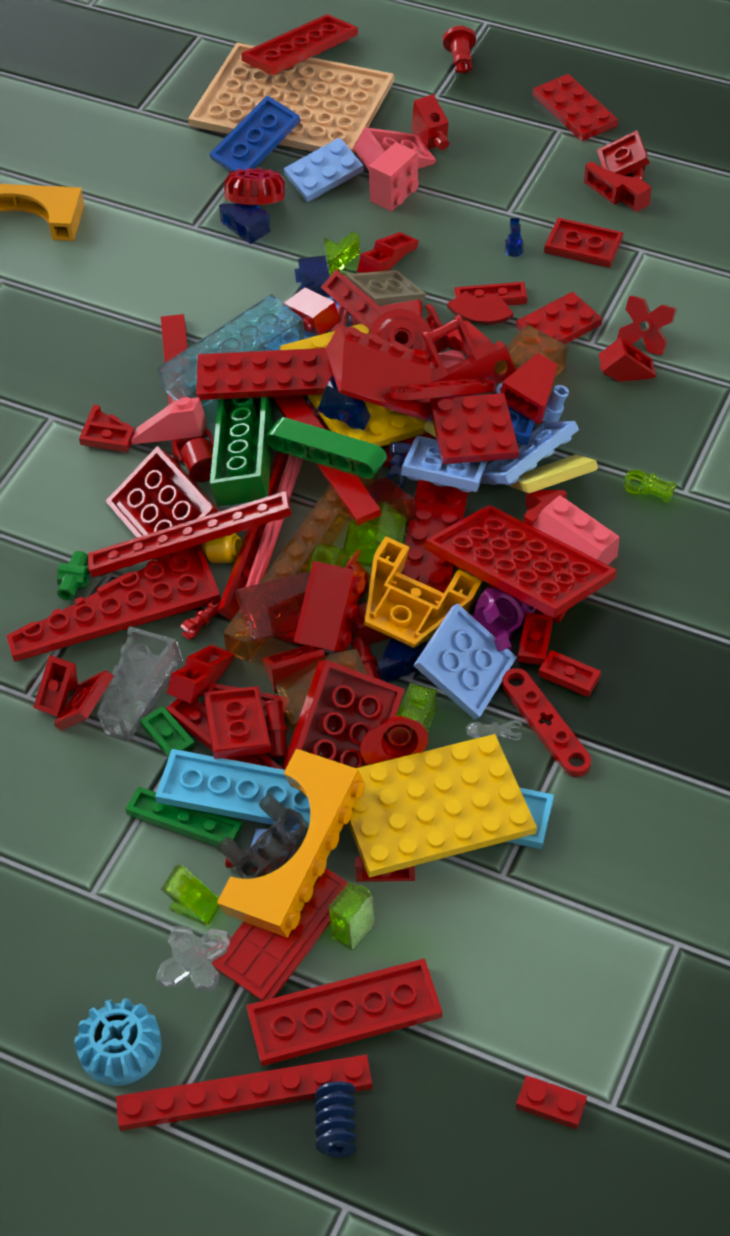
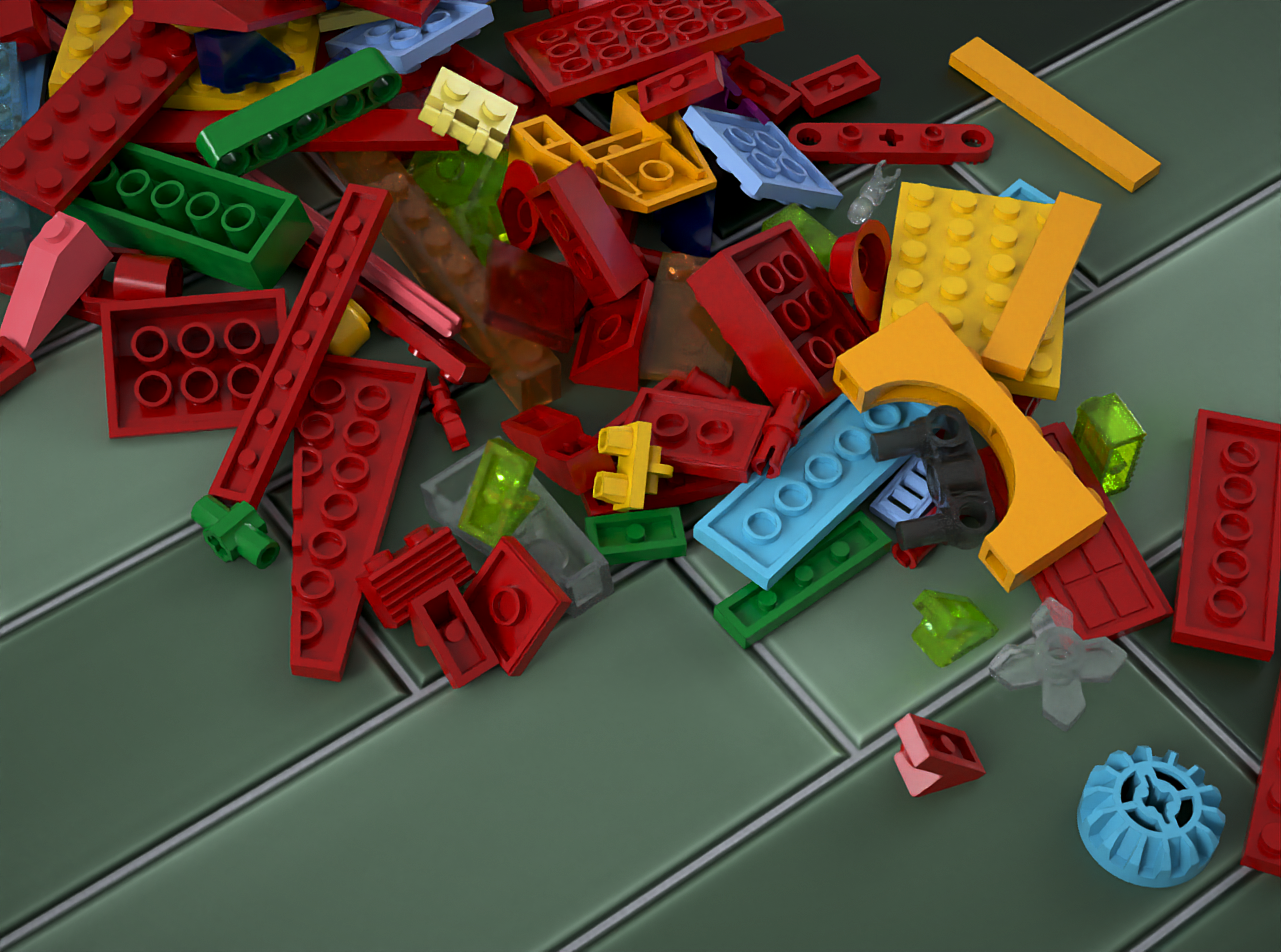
camera: 65 degrees left, 0 degrees up
none -> red brick [355,524,476,629]
none -> light yellow plate [418,66,518,160]
none -> clear neon green slope [457,437,540,548]
none -> yellow hips [593,421,674,512]
none -> red plate [637,50,725,123]
none -> red pin [751,387,811,479]
none -> red slope [894,713,986,797]
none -> light orange tile [949,36,1161,193]
none -> light orange tile [981,191,1102,382]

